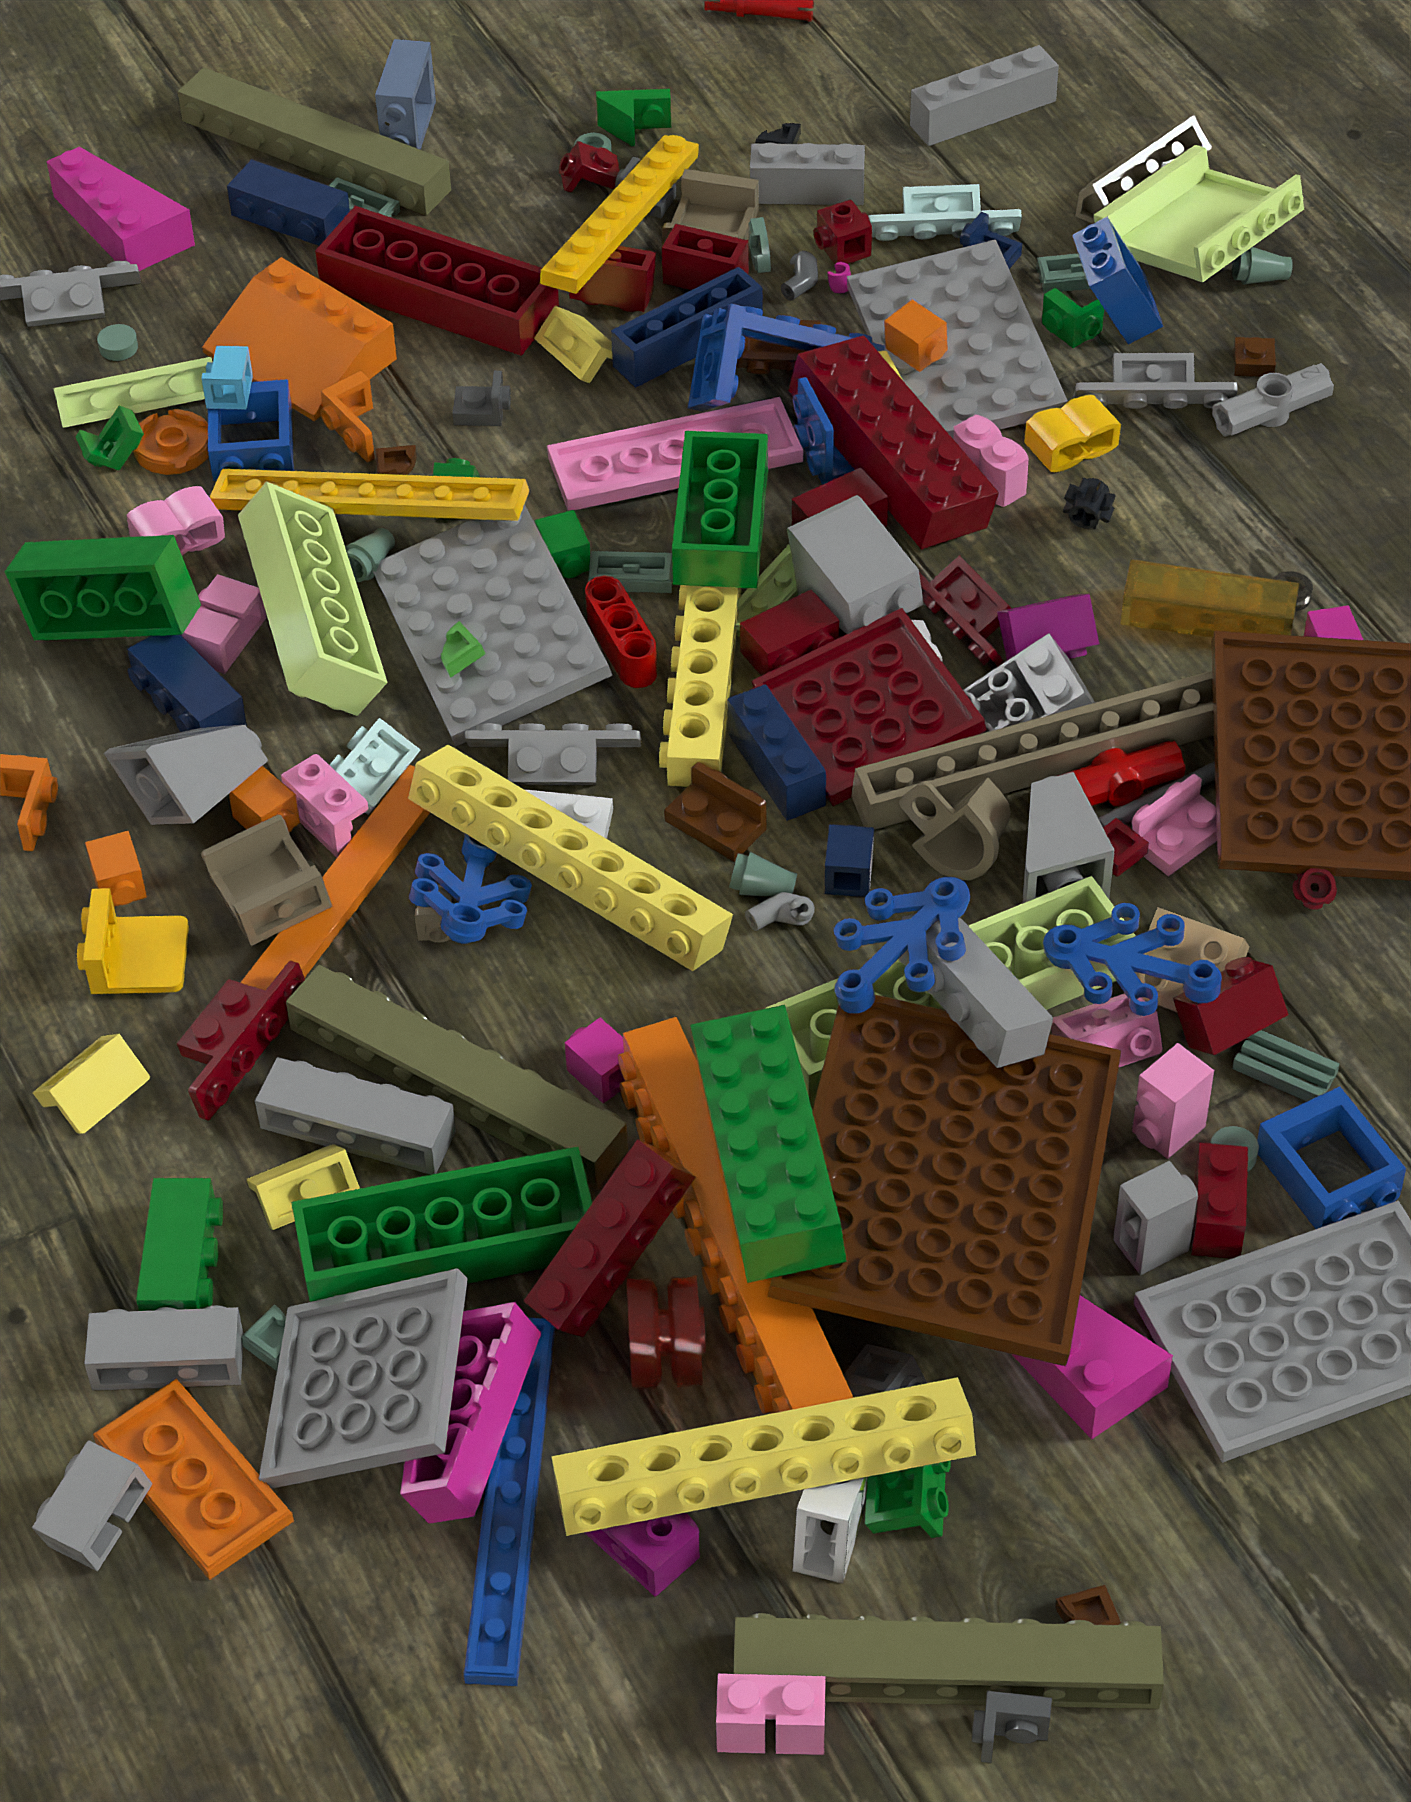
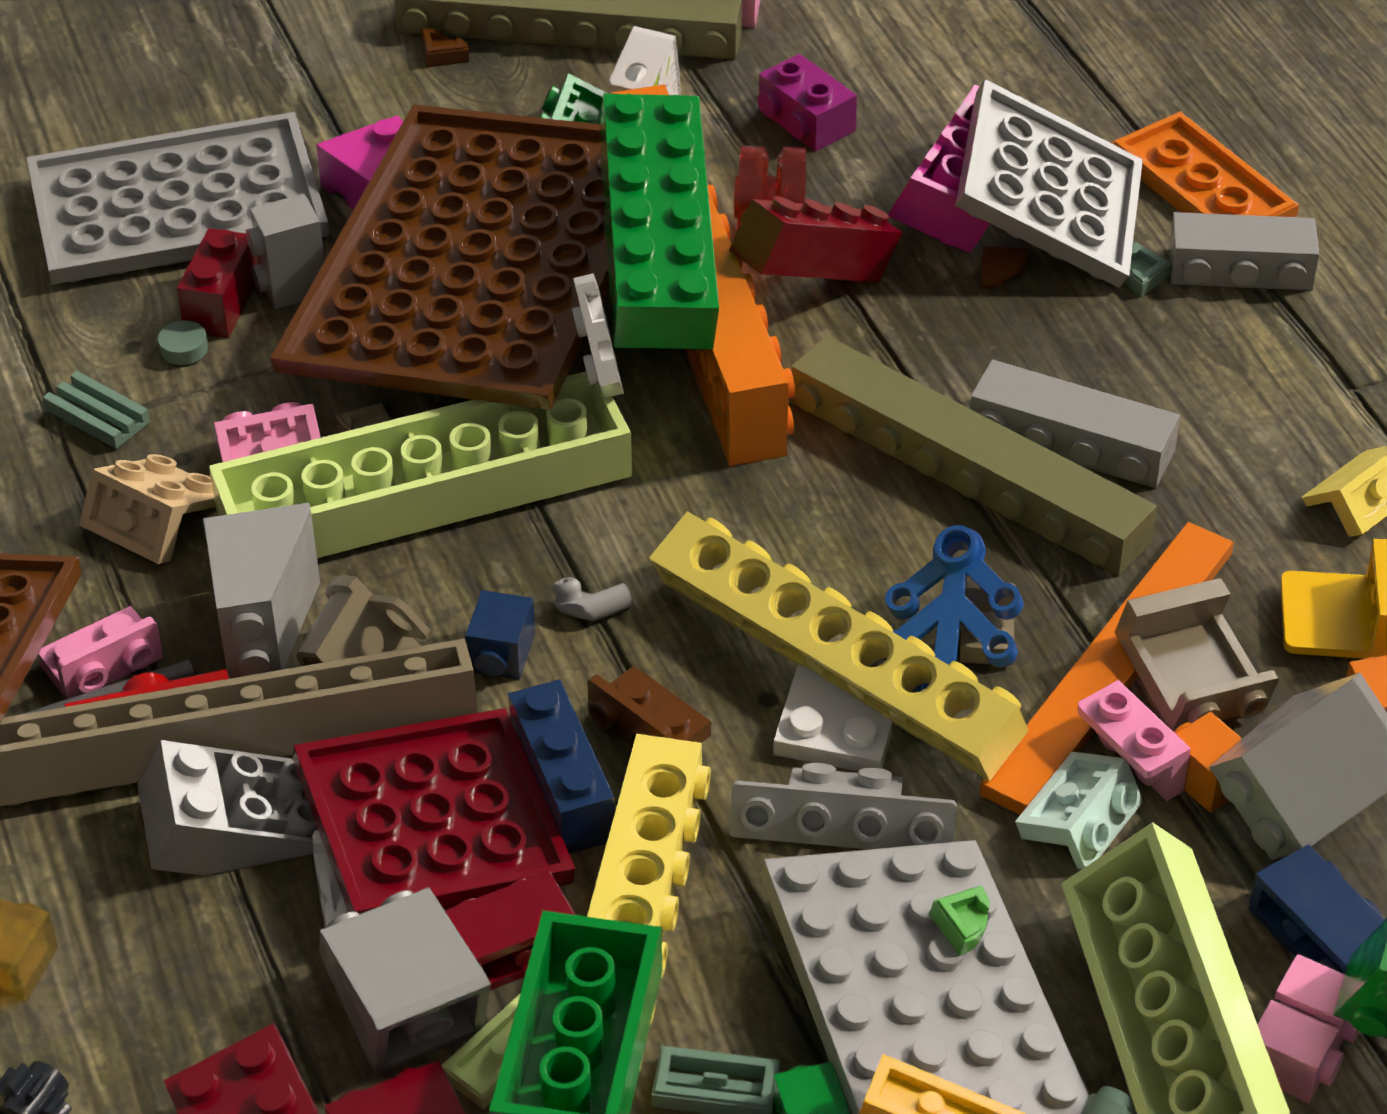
camera: 175 degrees left, 5 degrees down
light grey piece [32,1440,153,1572] -> none
green brick [136,1178,223,1311] -> none
dark red bracket [177,960,305,1121] -> none
light yellow panel [247,1144,360,1230] -> none
green brick [291,1146,592,1302] -> none
blue tile [464,1318,555,1686] -> none
light yellow brick [551,1377,976,1536] -> none
dark pink brick [565,1017,625,1103] -> none
red beam [585,575,657,688] -> none
sand green cone [729,852,798,897] -> none
blue plant [834,877,970,1013] -> none
light grey brick [899,913,1053,1068] -> none
dark red bracket [919,555,1011,667] -> none
magenta brick [997,594,1099,661] -> none
blue plant [1043,903,1222,1016] -> none
dark red plate [1103,818,1149,877] -> none
bright pink piece [1132,1043,1214,1159] -> none
dark red brick [1173,957,1289,1055] -> none
blue window [1257,1087,1406,1229] -> none
none -> white wing [572,274,624,398]

